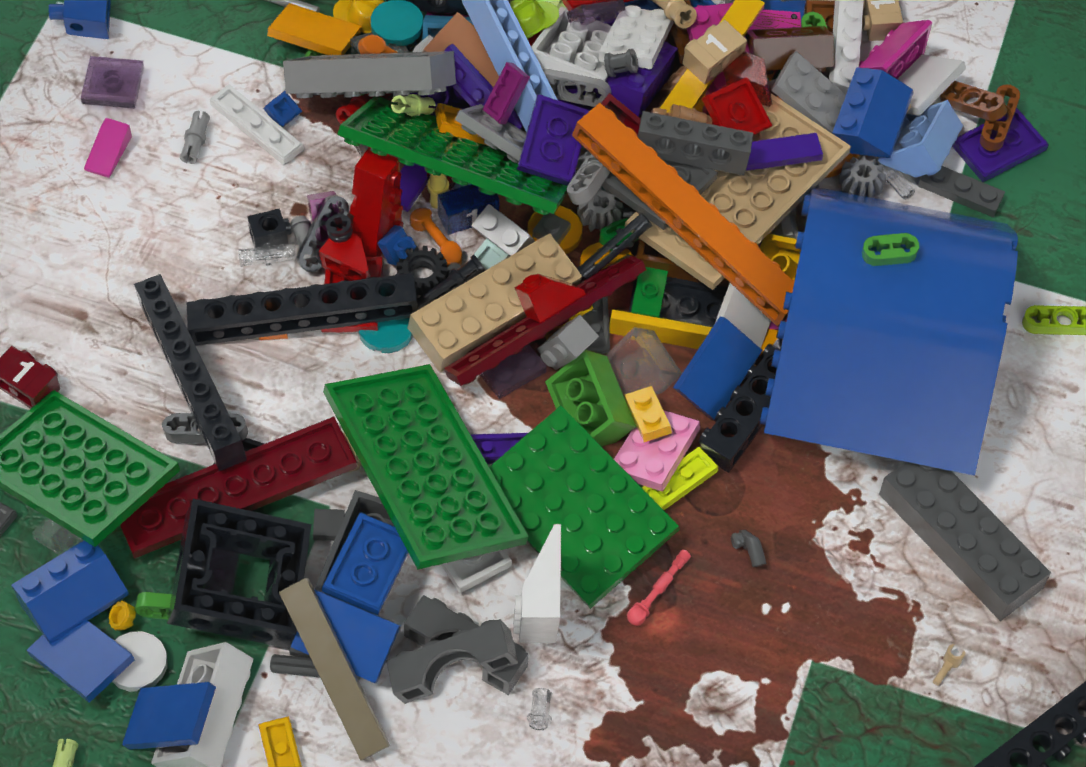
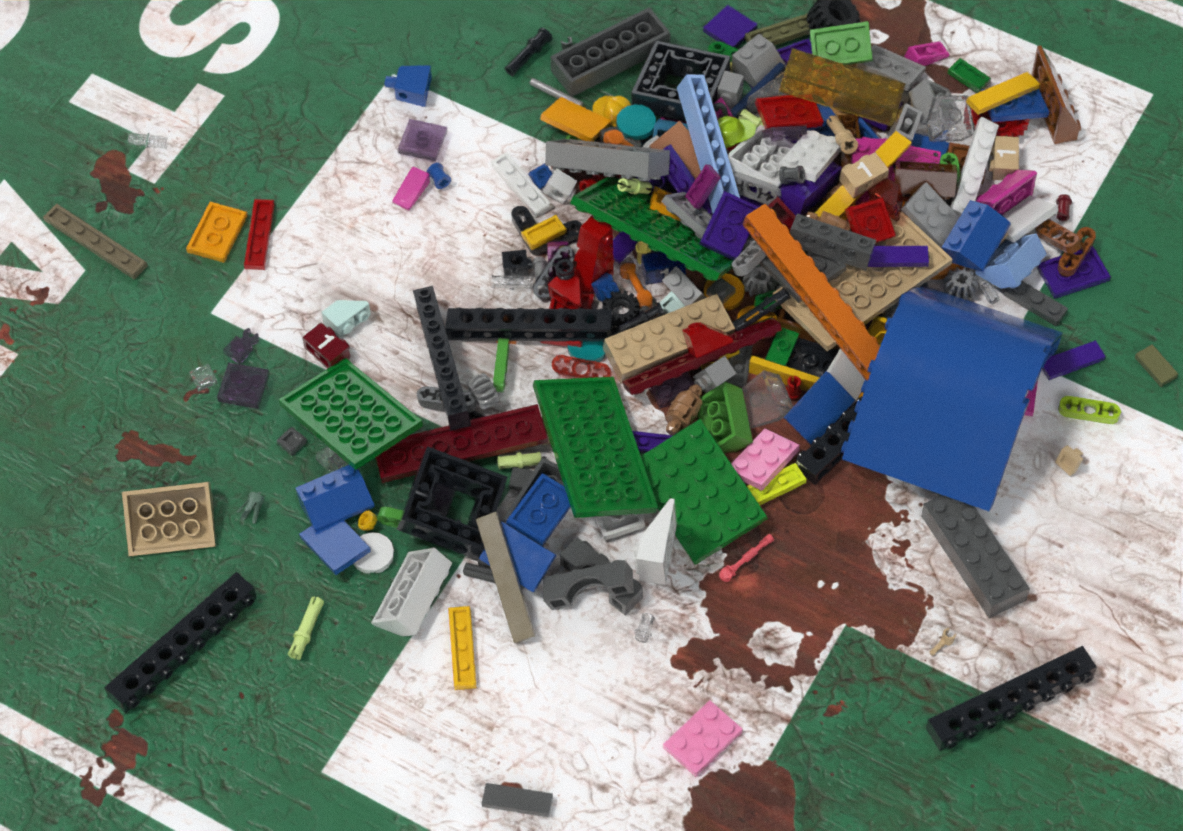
camera: 15 degrees right, 0 degrees up
blue tile [122,682,216,750] -> none
light grey pin [180,110,210,164] -> none
yellow plate [624,386,672,442] -> none
dark grey arm [731,530,767,568] -> none
bright green beam [862,233,919,266] -> none
none -> light aqua slope [322,300,371,338]
none -> blue bush [426,162,451,189]
none -> light grey gear [467,373,499,410]
none -> bright green beam [493,338,510,393]
none -> yellowish green pin [497,452,541,470]
none -> black beam [511,206,582,256]
none -> yellow tile [521,215,567,250]
none -> white brick [542,169,577,204]
none -> clear red beam [551,355,612,378]
none -> medium nougat piece [665,384,703,435]
none -> red pin [785,376,801,400]
none -> dark purple tile [1041,340,1106,381]
none -> tan tile [1055,445,1084,476]
none -> dark red pin [1056,194,1072,221]

